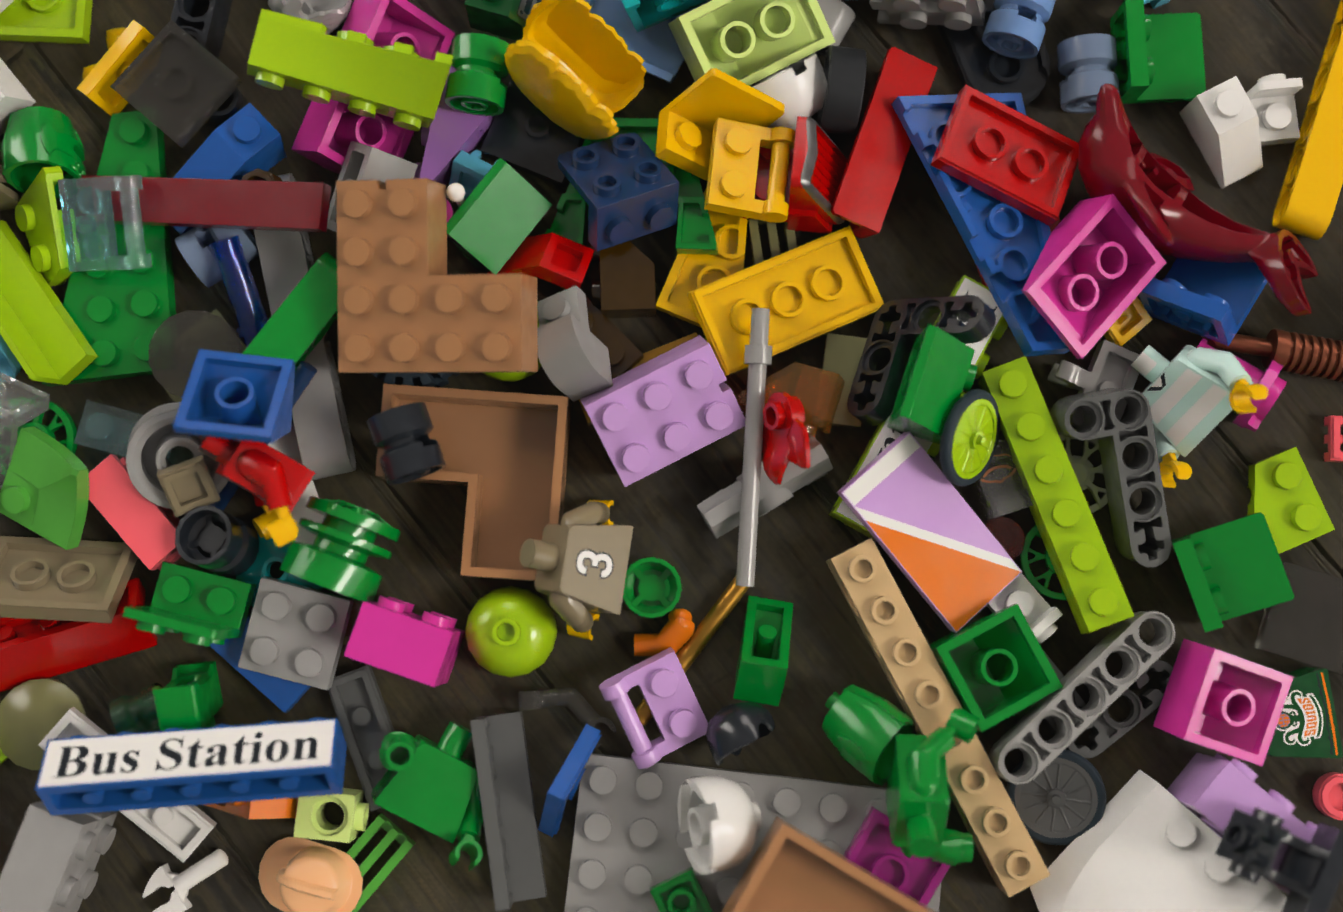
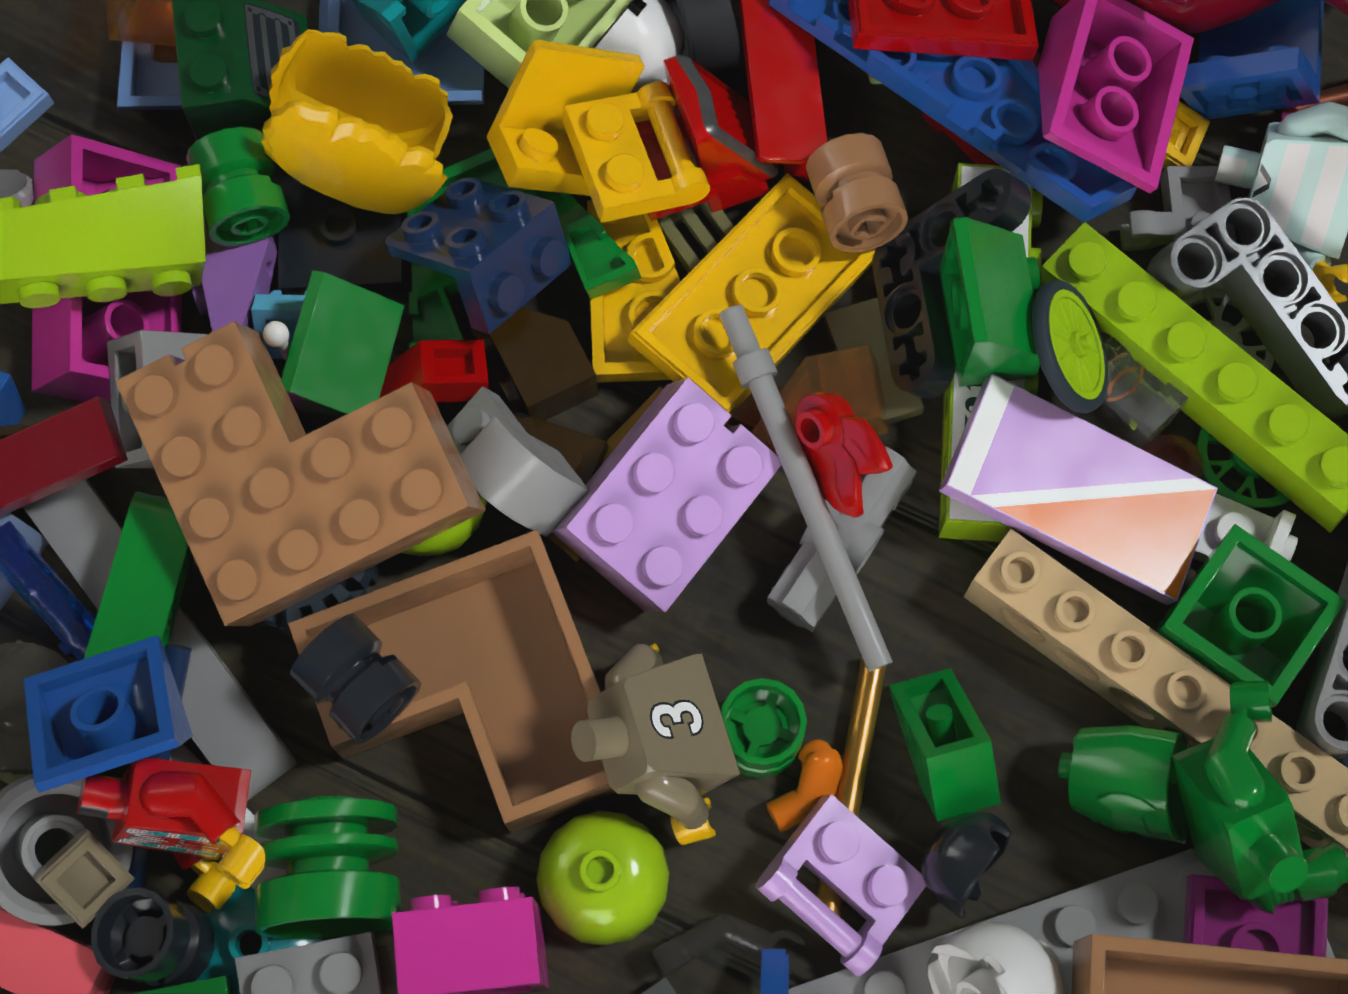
camera: 25 degrees left, 10 degrees down
none -> medium nougat wheel [806,133,908,253]

